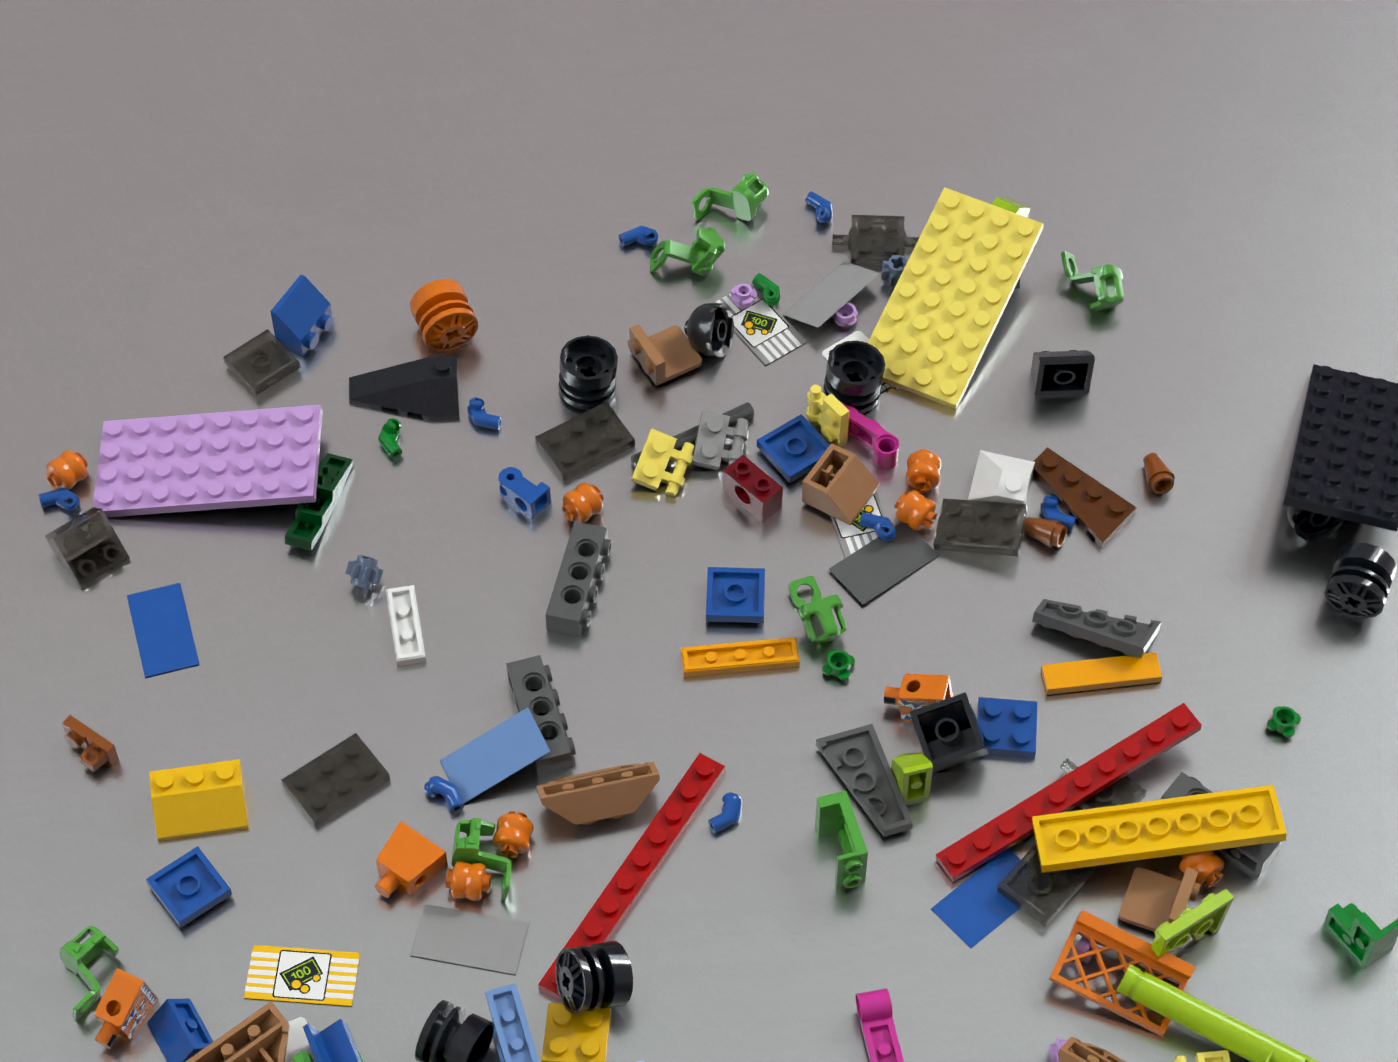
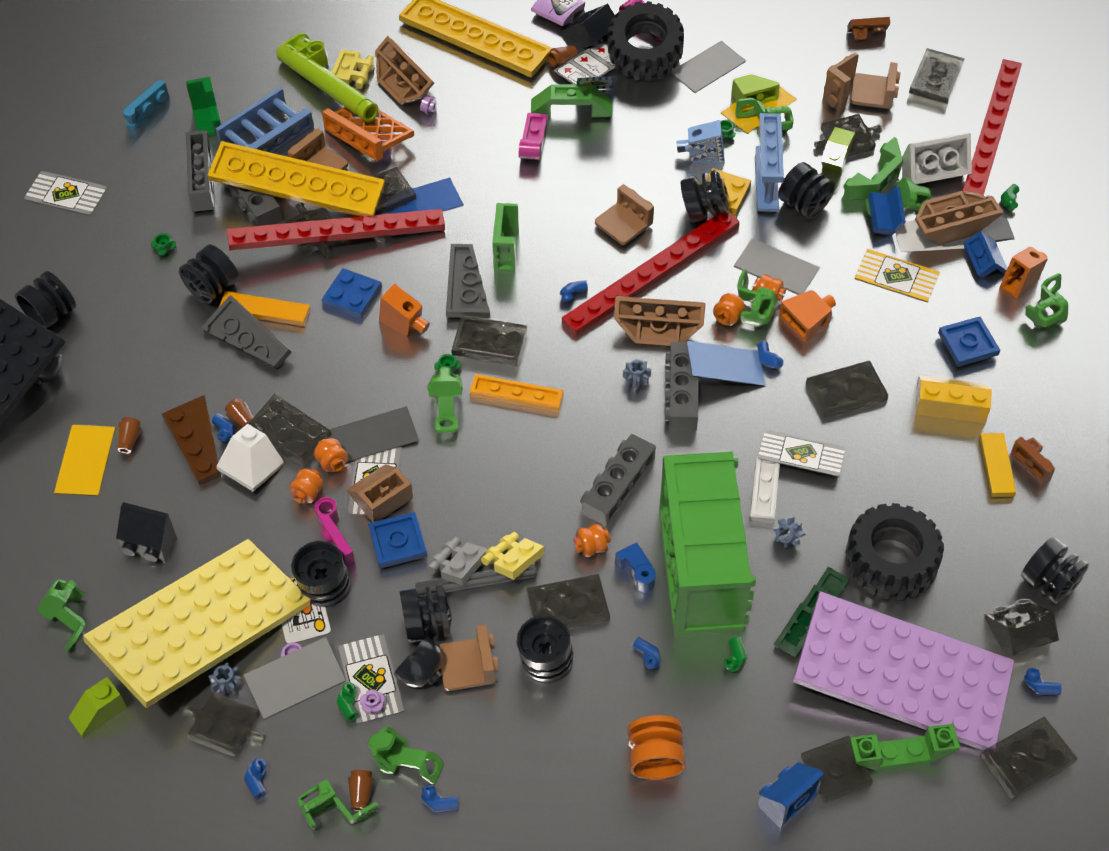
camera: 160 degrees left, 0 degrees up
orange piece [46,450,88,490] -> none
blue sticker [127,583,199,677] -> none
black wedge [349,355,460,421] -> none
blue plate [706,567,765,623] -> none
dark red brick [723,455,783,523] -> none
light yellow plate [806,385,849,448] -> none
blue arm [860,512,896,541] -> none
lime slope [891,752,933,803] -> none
black slope [909,692,989,773] -> none
lime wing [1151,889,1234,957] -> none
none -> yellow sticker [54,425,115,495]
none -> black wheel [179,244,239,304]
none -> dark grey brick [186,130,214,212]
none -> medium blue fence [216,87,314,153]
none -> dark orange cone [348,770,374,811]
none -> black wheel [399,583,452,643]
none -> clear smoke plate [451,315,528,366]
none -> medium nougat bracket [595,183,654,245]
none -> sand blue gear [623,359,651,388]
none -> bright green container [659,451,756,636]
none -> sticker [758,430,846,476]
none -> black tyre [845,503,944,600]
none -> bright green slope [850,724,960,771]
none -> yellow tile [979,433,1016,497]
none -> clear smoke plate [980,716,1078,799]
none -> black wheel [1021,537,1089,604]

